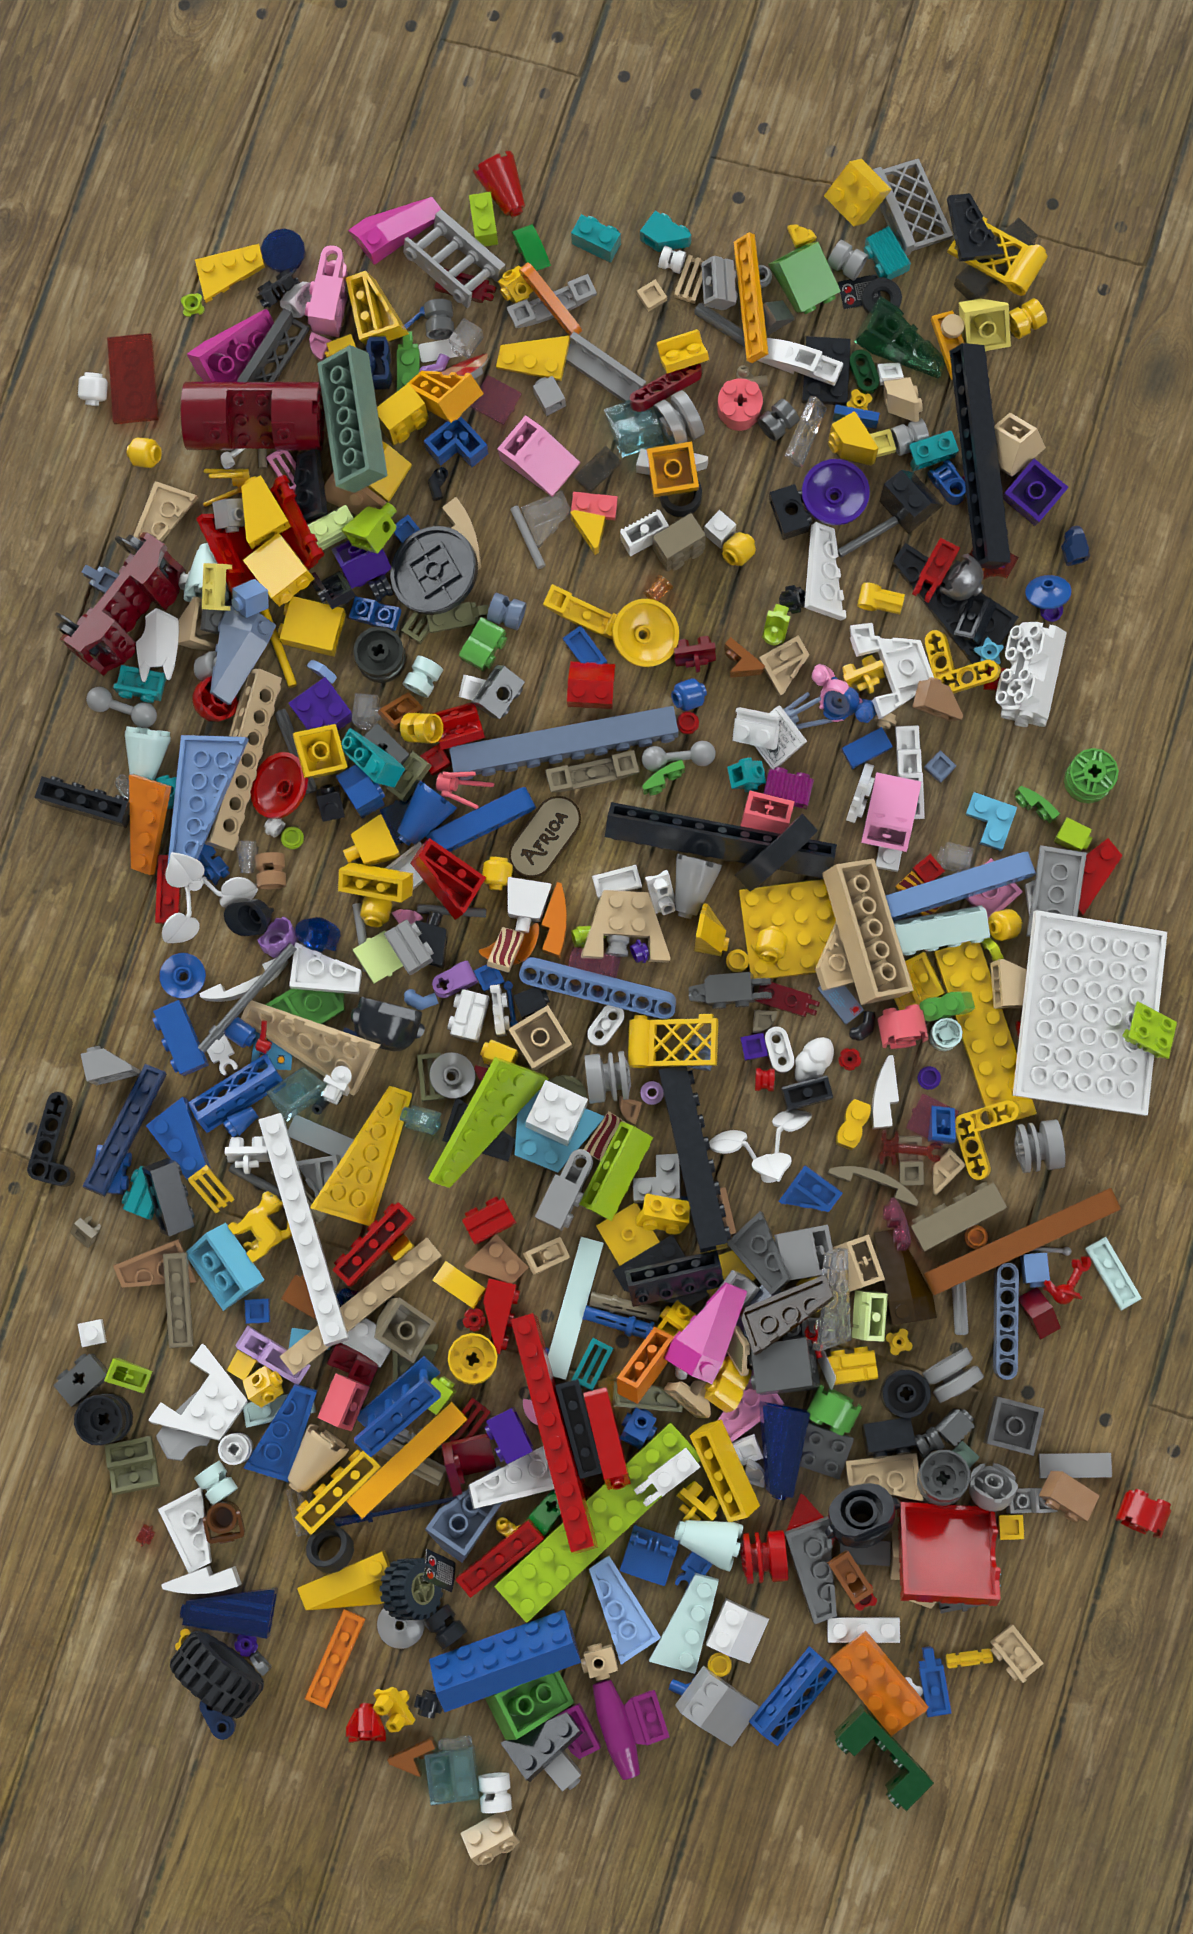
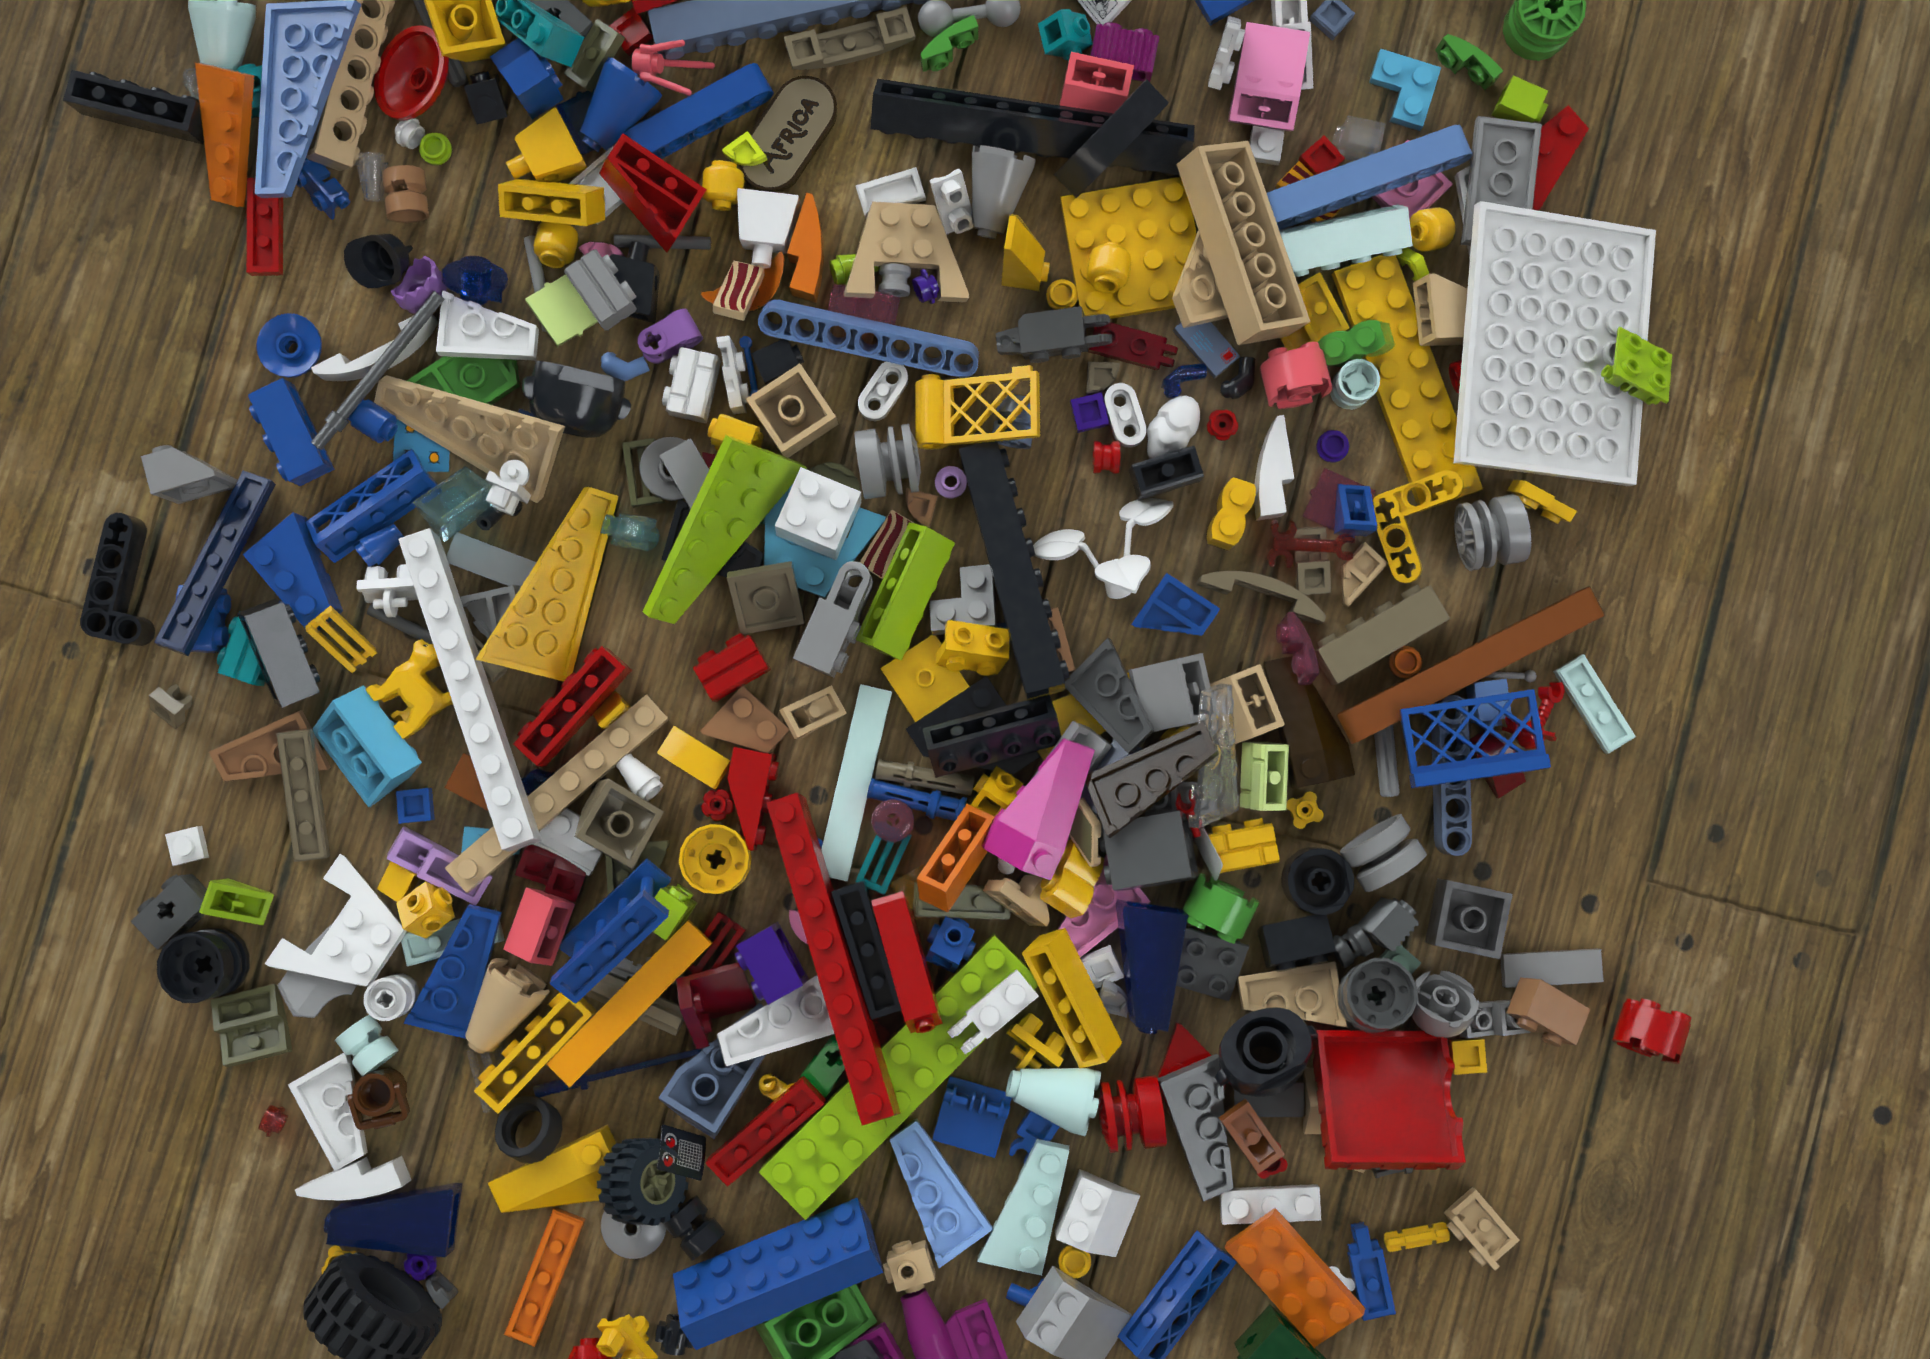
camera: 10 degrees left, 5 degrees up
white plant [162,852,258,943] -> none
white plate [207,1034,238,1076] -> none
red hand [255,1020,272,1054] -> none
blue plate [474,964,505,992] -> none
none -> white cone [616,754,663,801]
none -> light grey hinge [659,438,709,510]
none -> neon yellow tile [722,131,767,166]
none -> dark tan plate [727,561,804,634]
none -> clear pink head [871,799,914,843]
none -> clear blue arm [1161,363,1207,398]
none -> blue fence [1400,689,1551,789]
none -> yellow plate [1507,479,1577,524]

